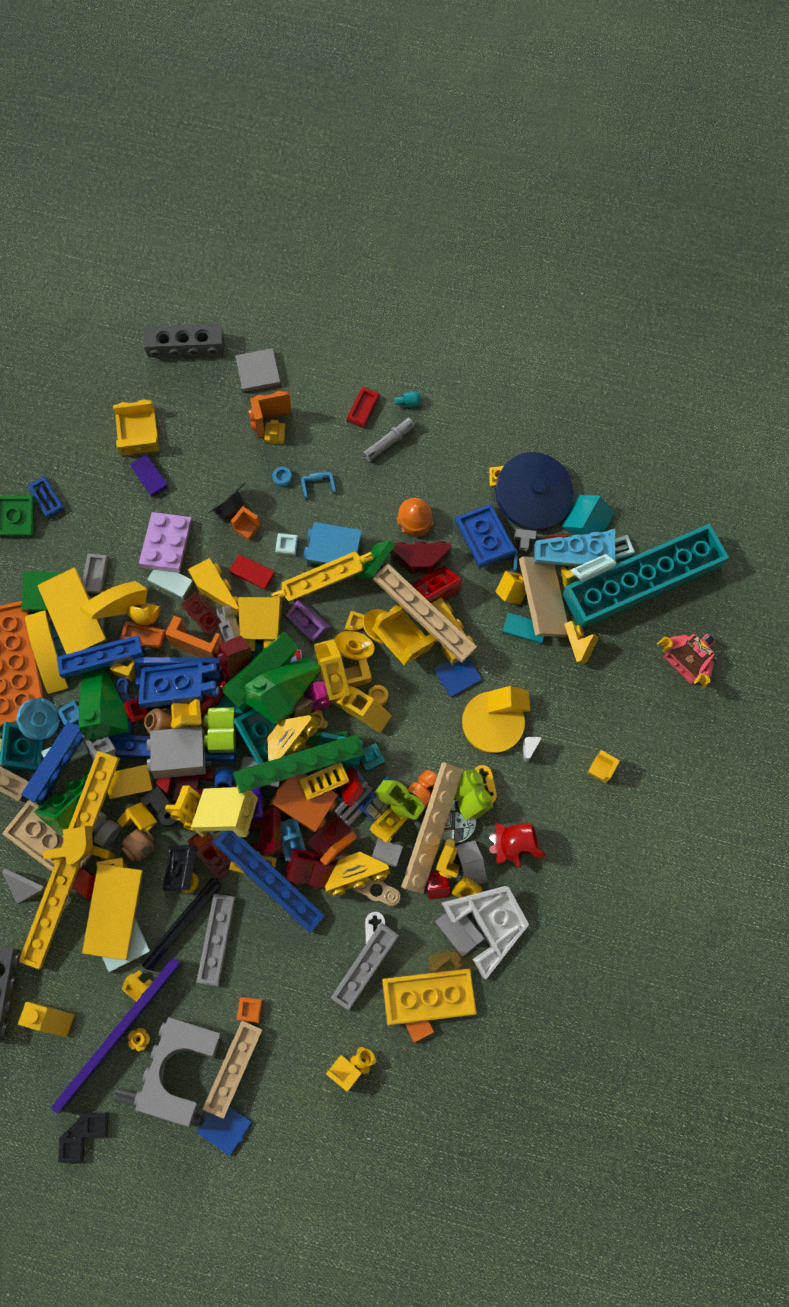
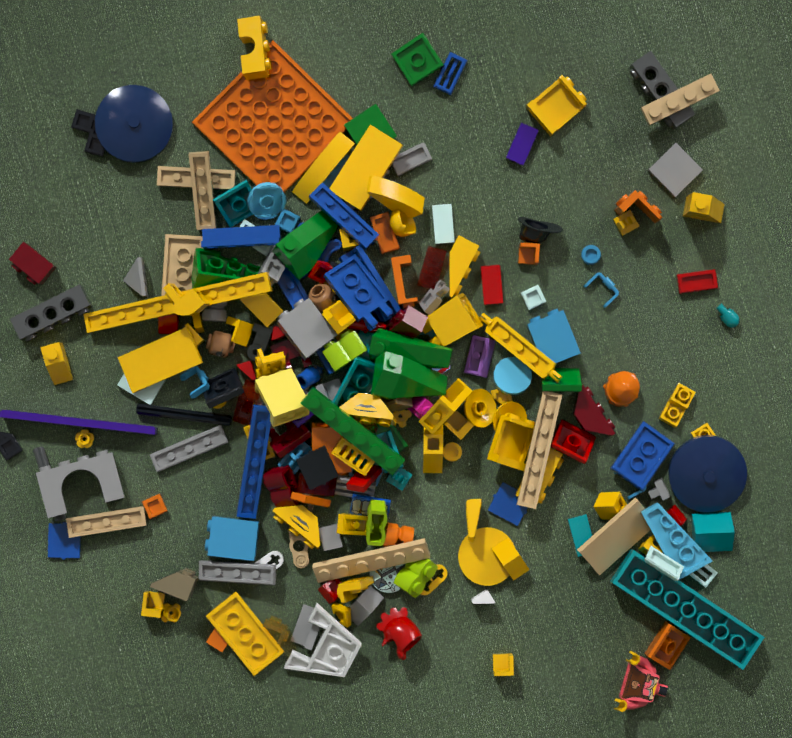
camera: 60 degrees right, 15 degrees up
yellow tile [121,970,153,1002] -> none
lavender plate [139,512,192,573] -> none
light grey pin [362,417,415,462] -> none
yellow slope [564,621,599,664] -> none
none -> dark tan slope [150,568,199,601]
none -> dark azure piece [180,366,210,398]
none -> dark azure brick [205,516,260,561]
none -> red slope [236,361,257,381]
none -> black piece [295,445,339,490]
none -> yellow slope [466,499,482,542]
none -> medium azure tile [493,357,532,395]
none -> tan plate [641,74,720,126]
none -> orange slope [644,621,691,670]
none -> yellow slope [658,383,696,428]
none -> yellow slope [683,192,724,223]

